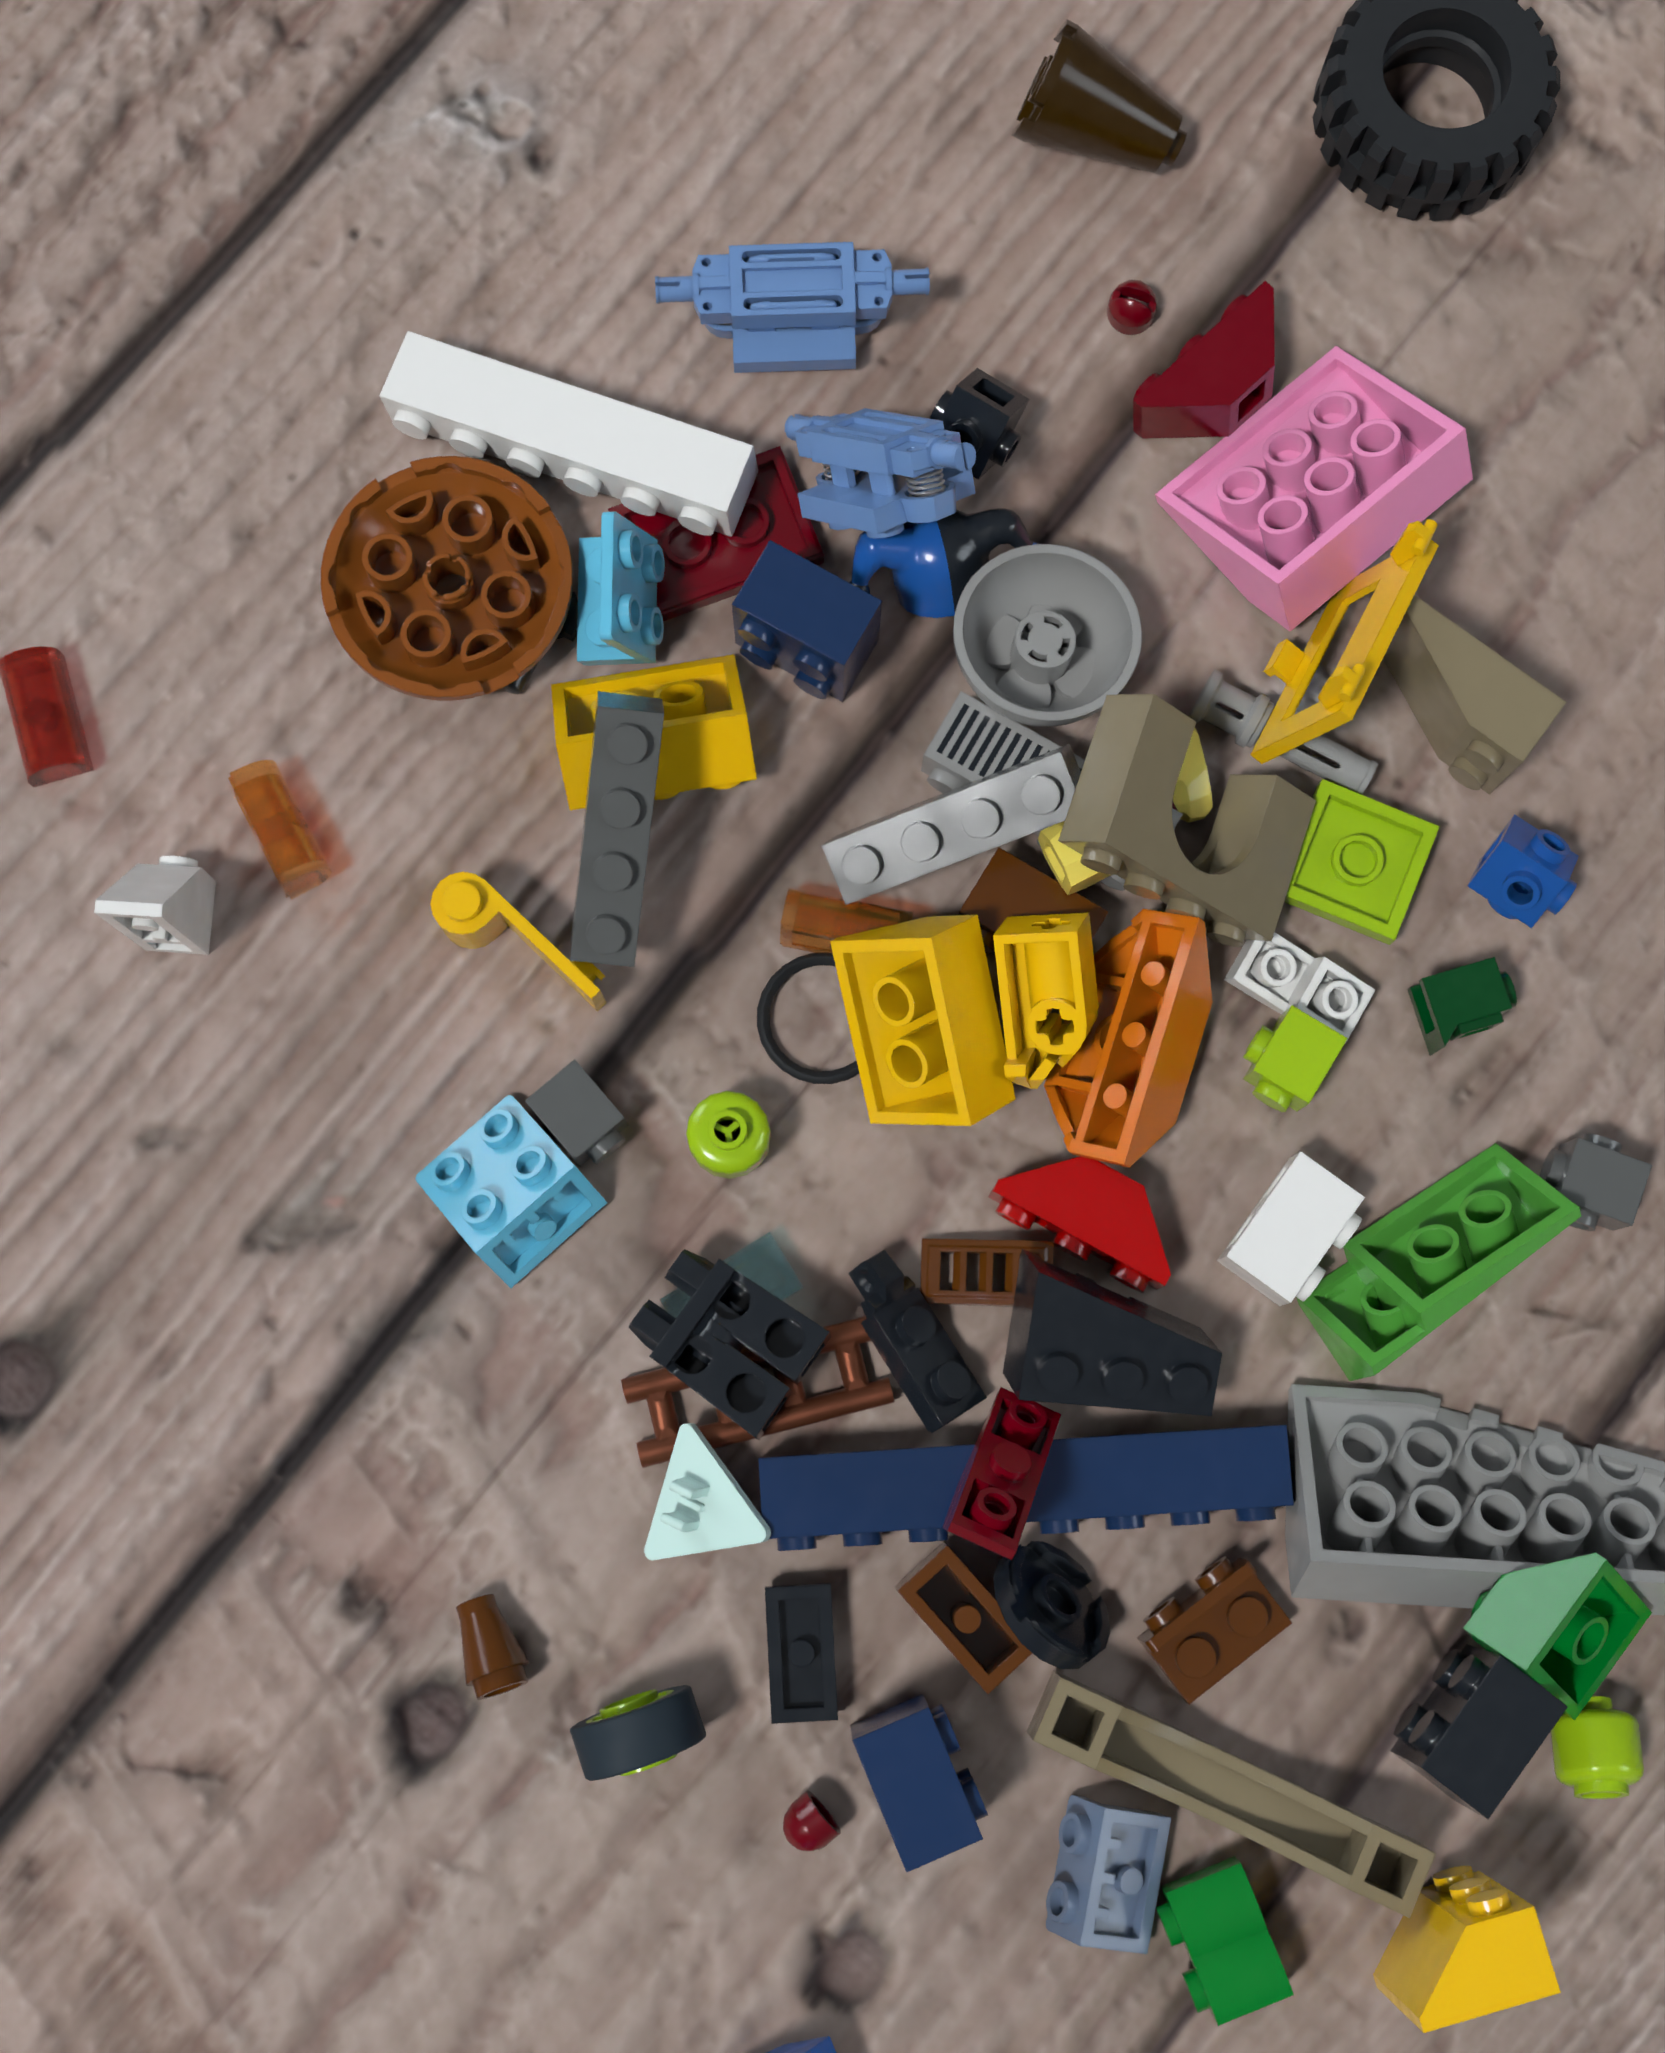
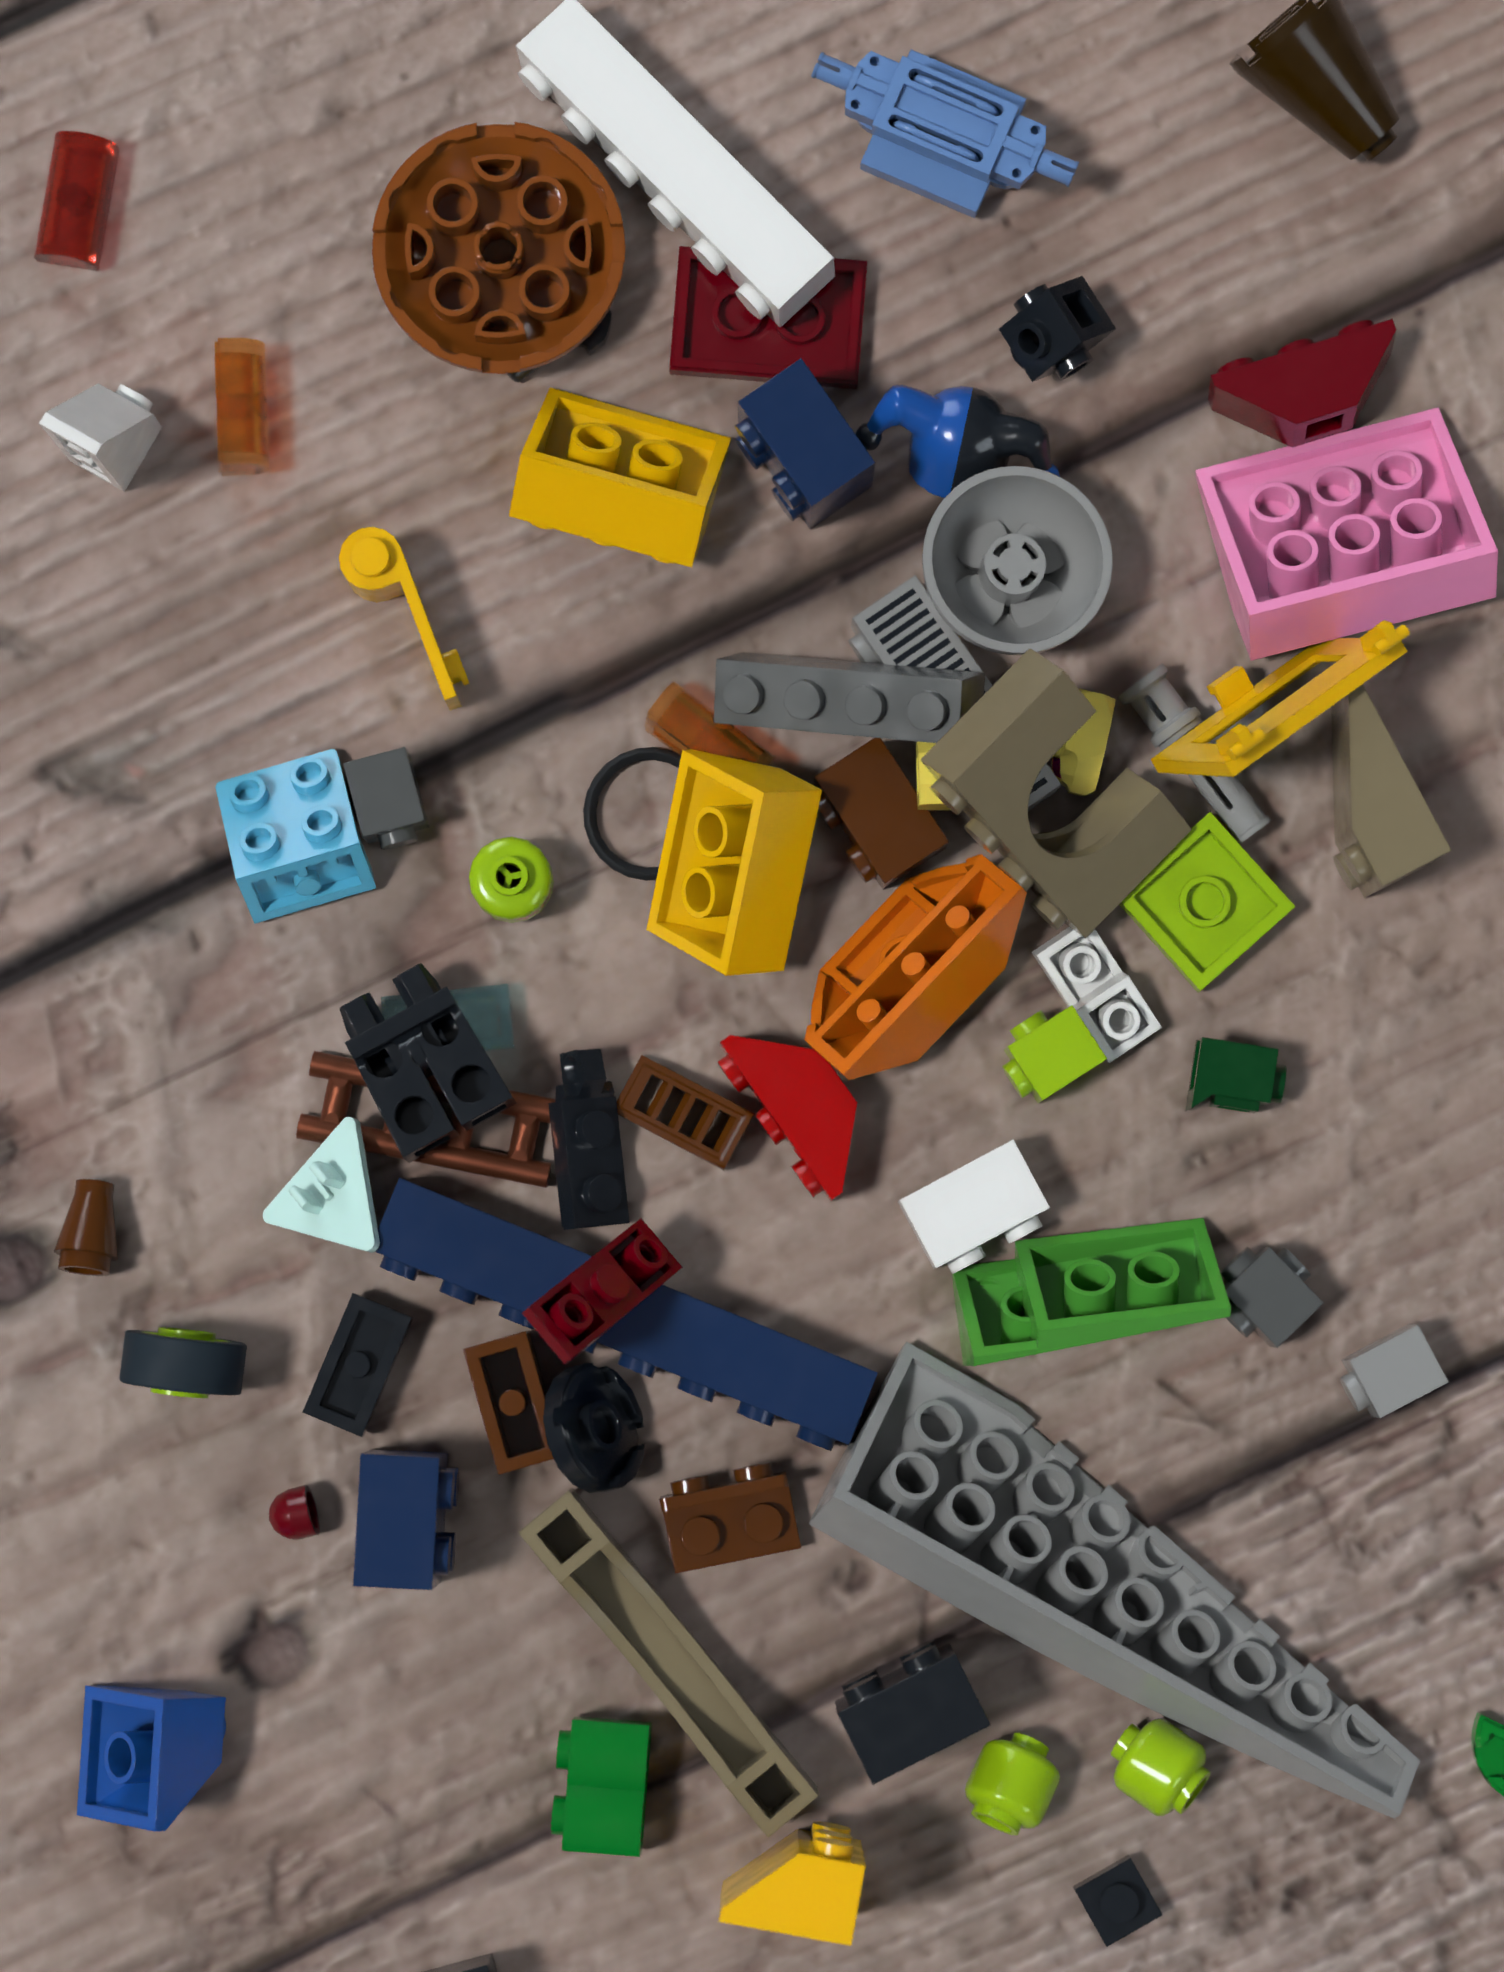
camera: 30 degrees right, 5 degrees up
dark grey brick [570,691,664,967] -> none
medium azure bracket [577,511,665,666] -> none
medium blue piece [785,408,976,539] -> none
yellow piece [993,913,1099,1089] -> none
black wedge [1003,1249,1222,1416] -> none
sand blue bracket [1046,1795,1171,1954] -> none
dark red hinge [1107,280,1157,335] -> none
green slope [1463,1552,1652,1720] -> none
blue brick [1467,814,1579,928] -> none

